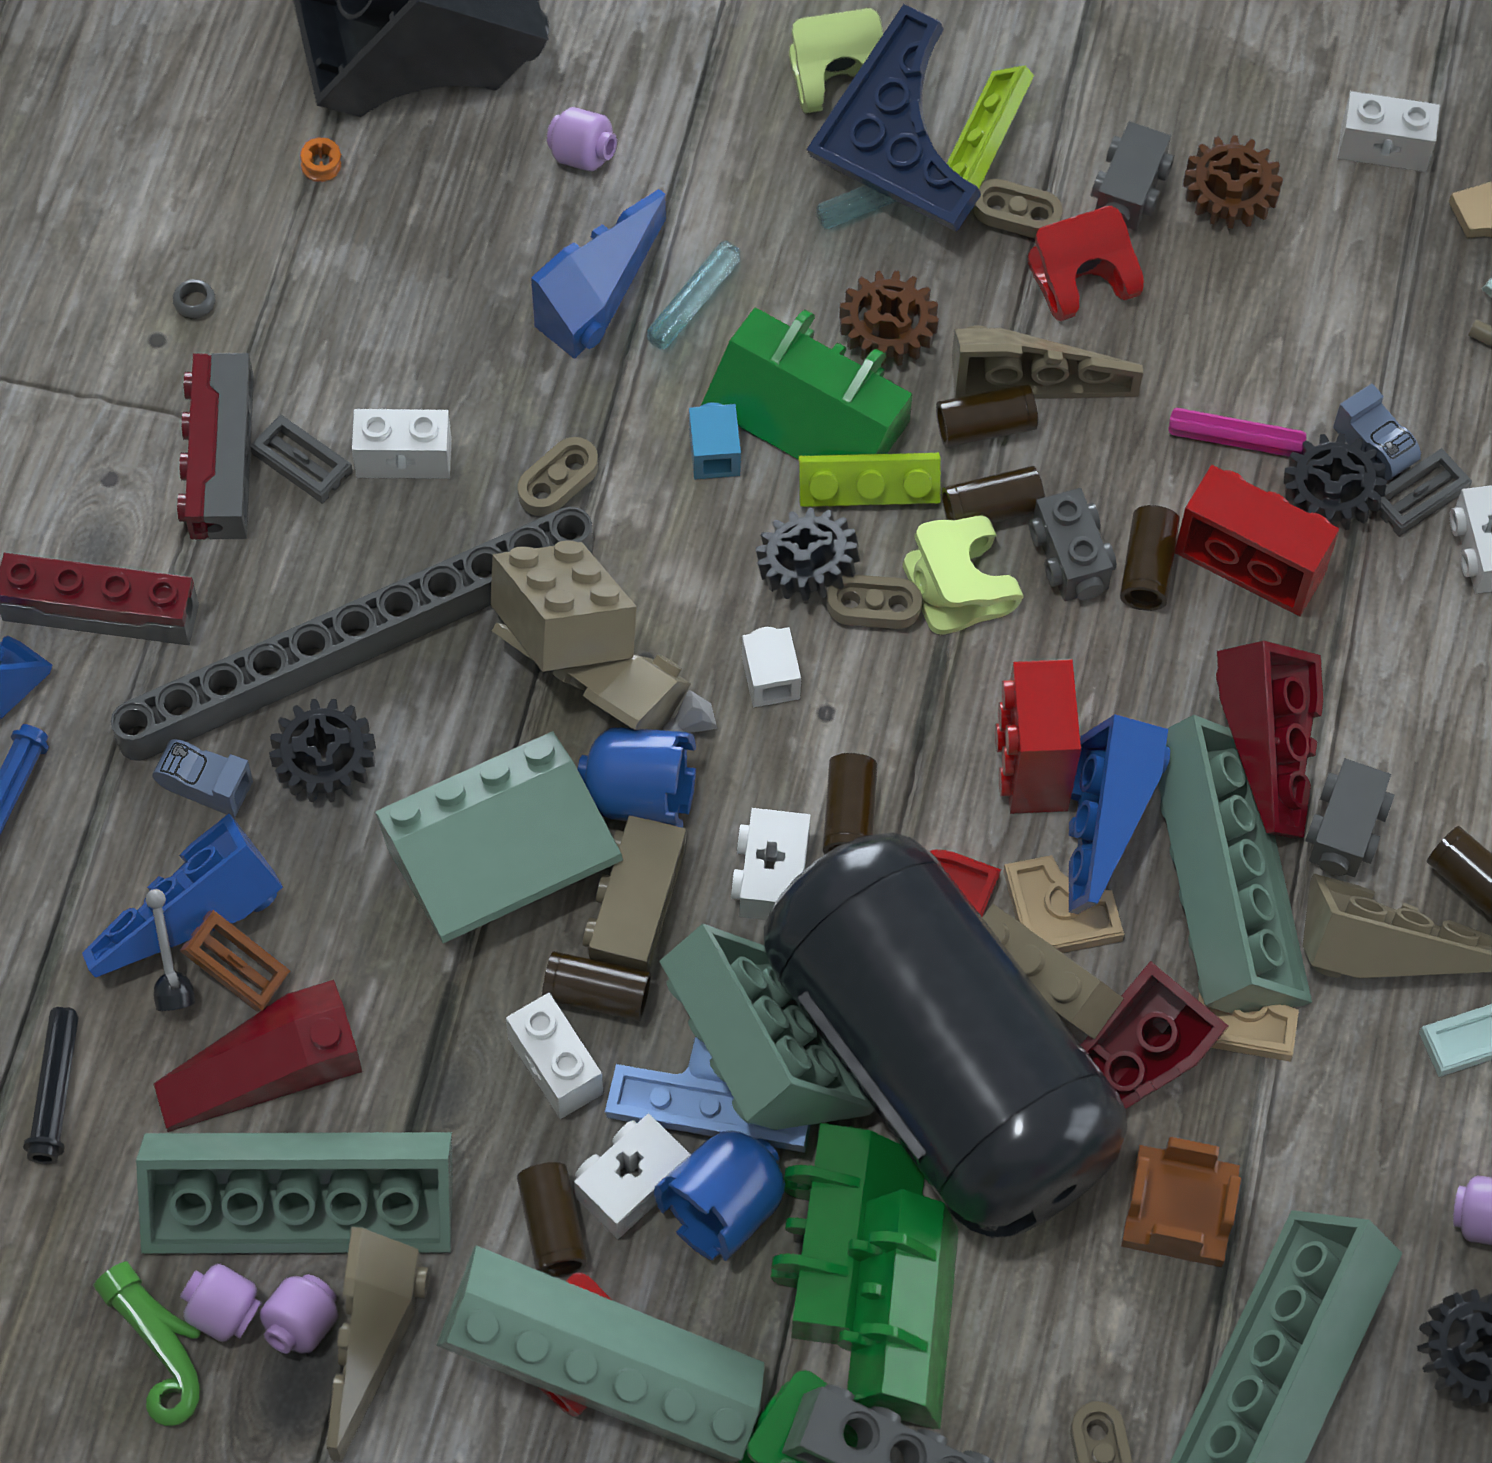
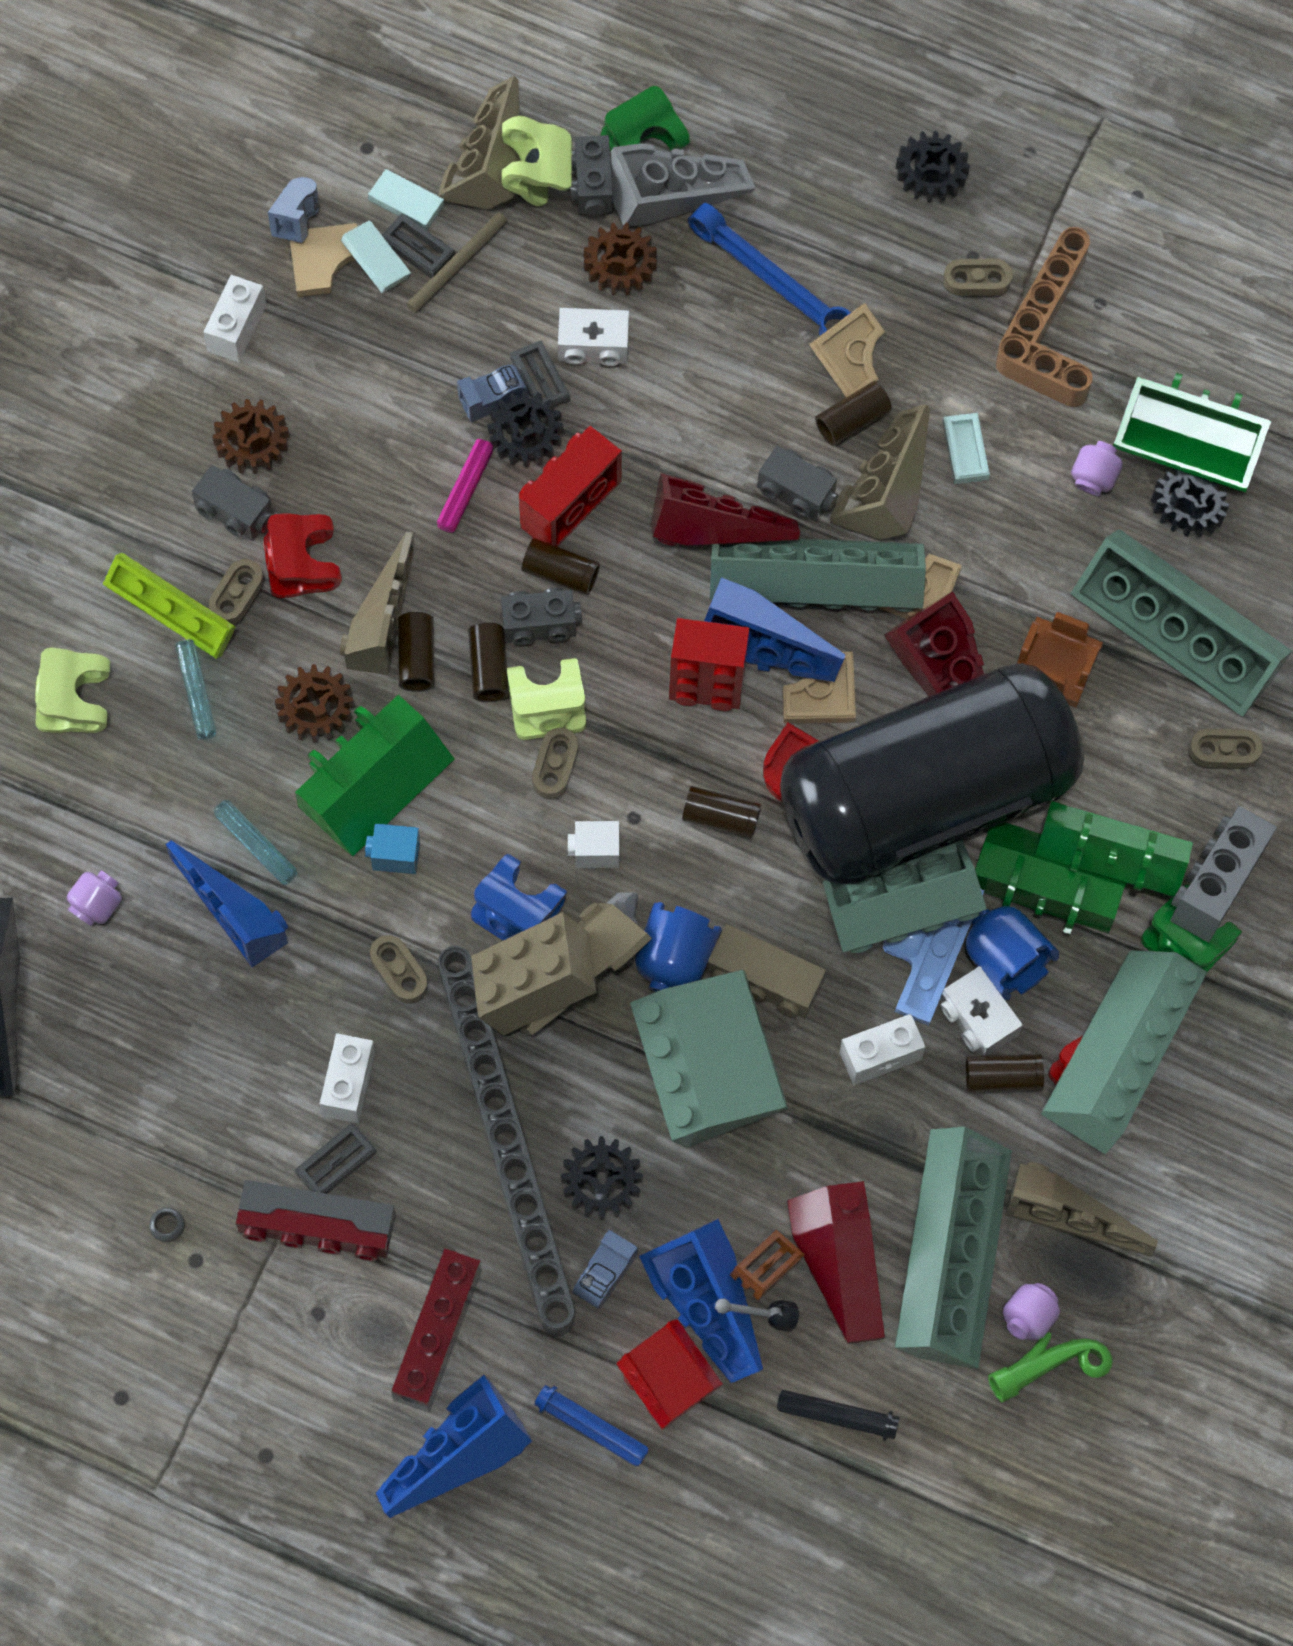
camera: 80 degrees left, 5 degrees up
lavender head [260,1274,338,1354] -> none
orange bush [300,137,341,182] -> none
dark brown pin [542,951,651,1021] -> none
white brick [731,808,811,920] -> none
black gear [756,508,860,601] -> none
lime plate [799,453,941,507] -> none
dark blue plate [806,4,981,232] -> none
dark tan brick [982,904,1124,1039] -> none
none -> blue piece [471,854,567,940]
none -> red slope [616,1319,723,1430]

